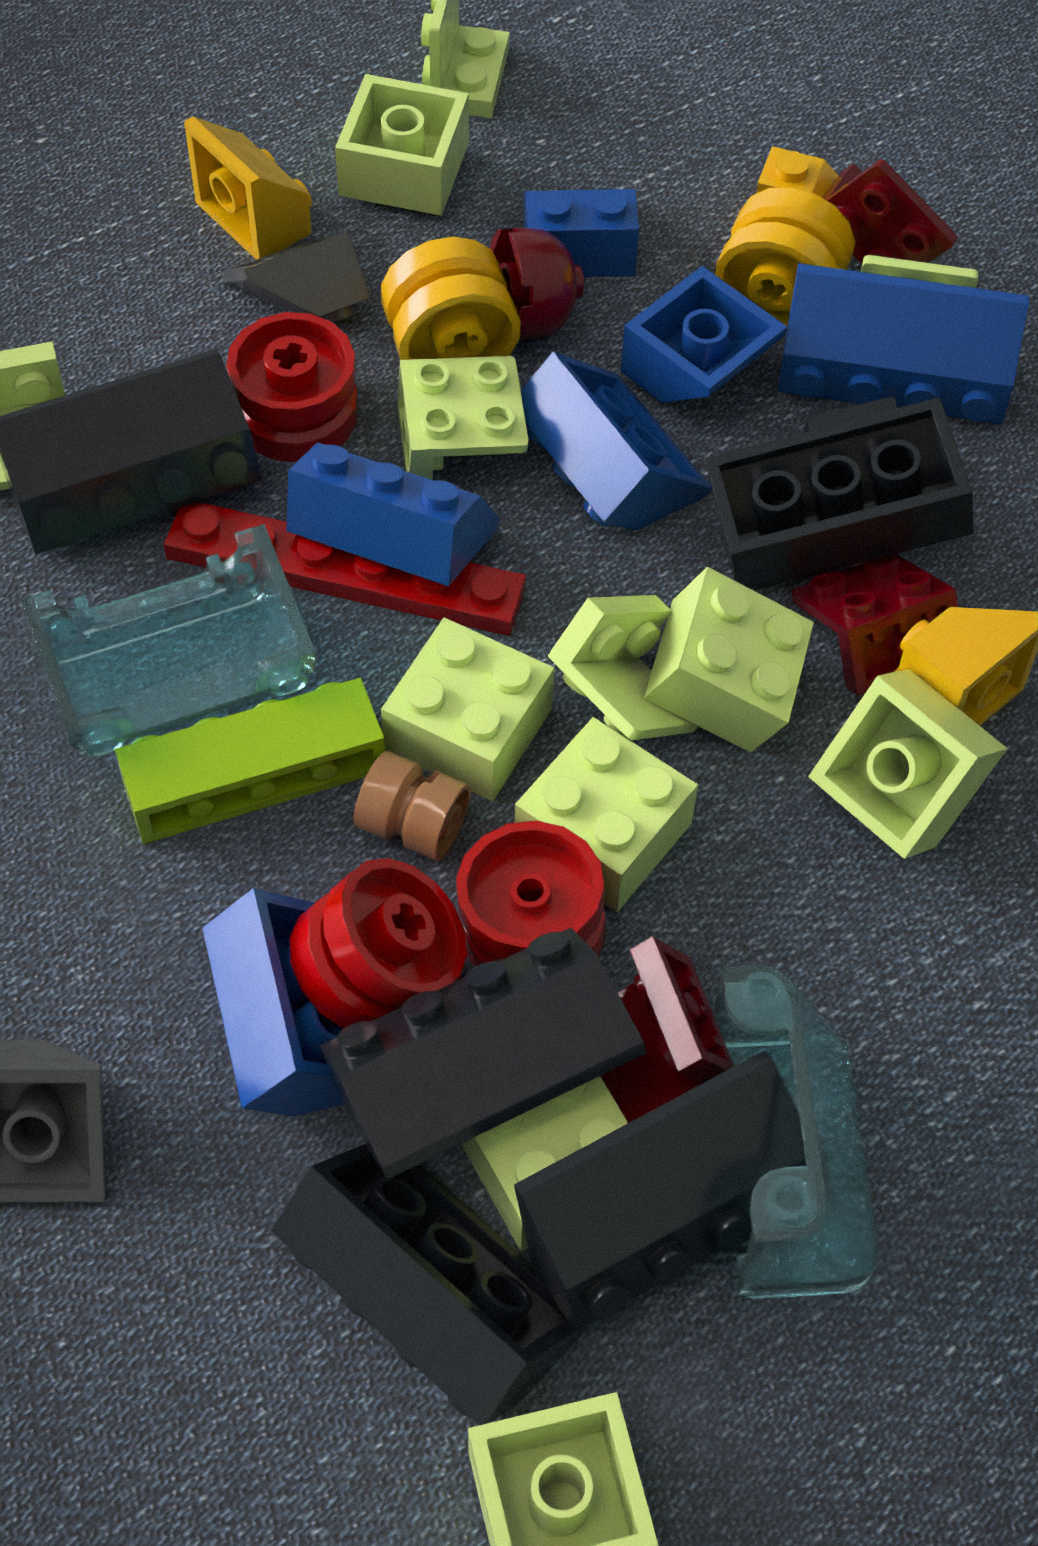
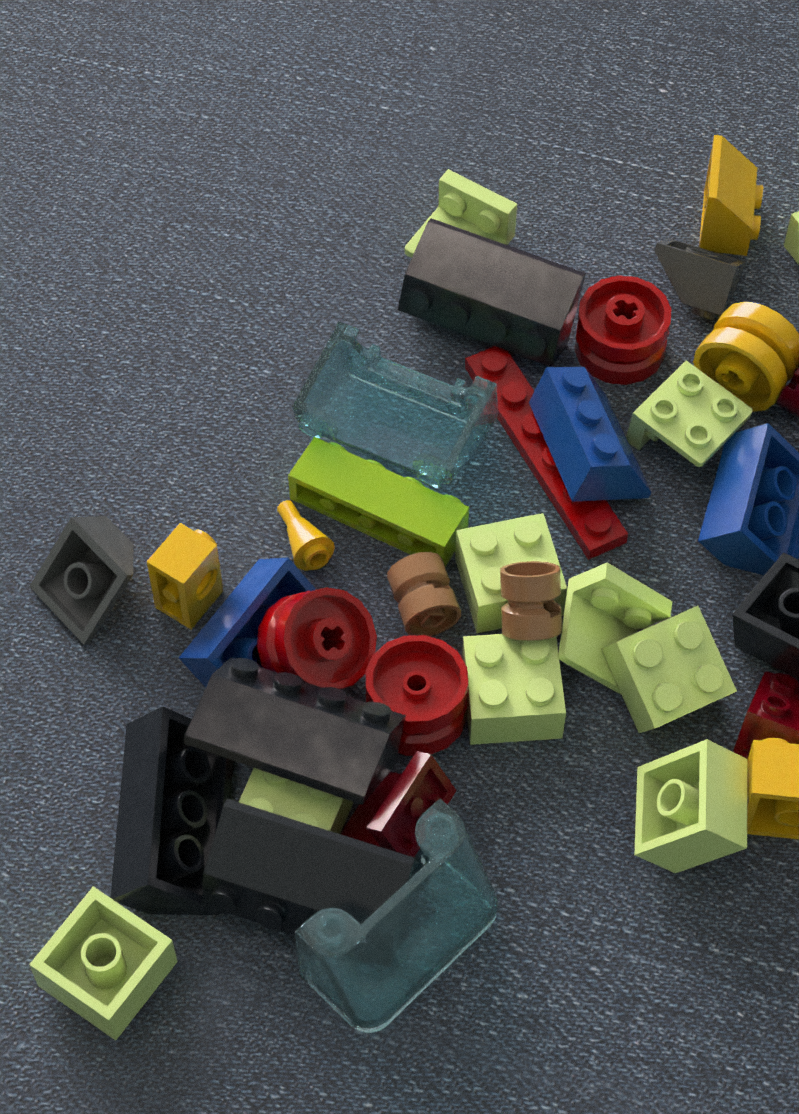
camera: 50 degrees right, 0 degrees up
none -> yellow brick [147,523,223,630]
none -> yellow cone [277,500,335,571]
none -> medium nougat wheel [500,561,562,641]

